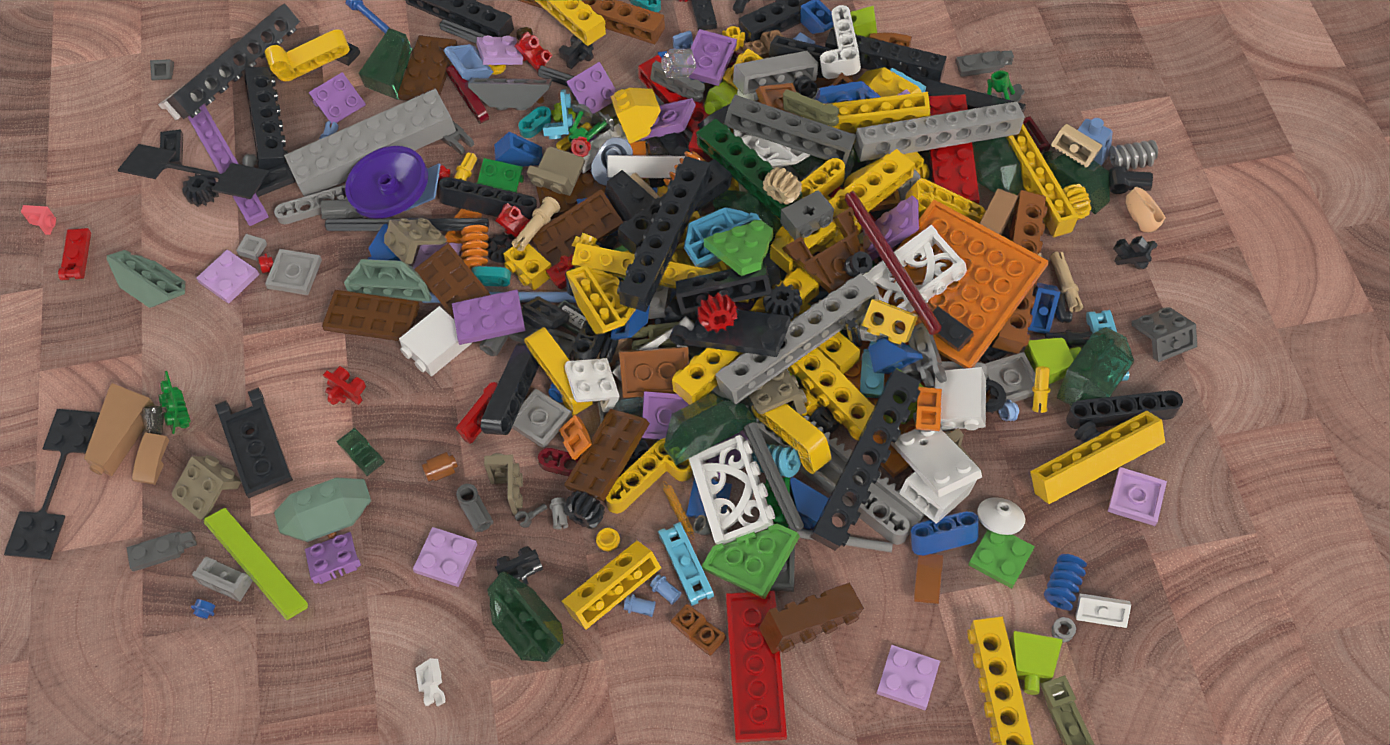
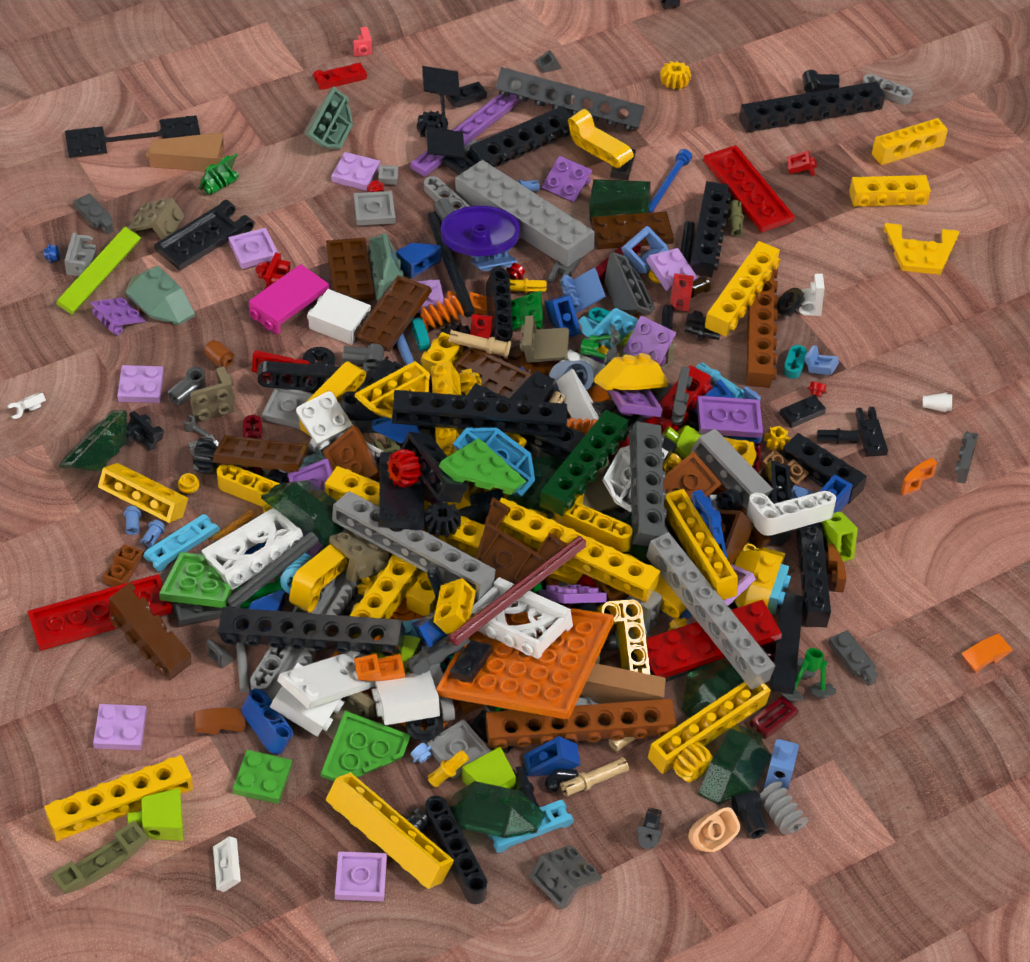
camera: 65 degrees right, 10 degrees down
medium nougat slope [132,433,169,485] -> none
clear smoke cone [141,406,165,435] -> none
clear green slope [336,428,385,476] -> none
dark tan bracket [384,218,447,264] -> none
medium lavender plate [452,290,526,345] -> none
orange slope [559,415,592,460] -> none
red plate [571,136,591,157] -> none
clear brick [661,49,696,78] -> none
tan gear [763,167,802,205] -> none
dark grey brick [780,190,834,240] -> none
olive hinge [783,89,839,127] -> none
black wheel [844,251,872,278] -> none
white dish [977,497,1025,535] -> none
blue piece [1043,554,1087,611] -> none
tan brick [1051,124,1103,167] -> none
light grey bush [1051,617,1076,643] -> none
none -> dark grey slope [207,639,234,668]
none -> lavender plate [228,228,278,269]
none -> dark pink panel [249,264,329,335]
none -> black gear [303,347,335,366]
none -> bright green plate [320,711,411,781]
none -> medium blue hinge [561,267,606,314]
none -> medium azure pin [696,362,745,399]

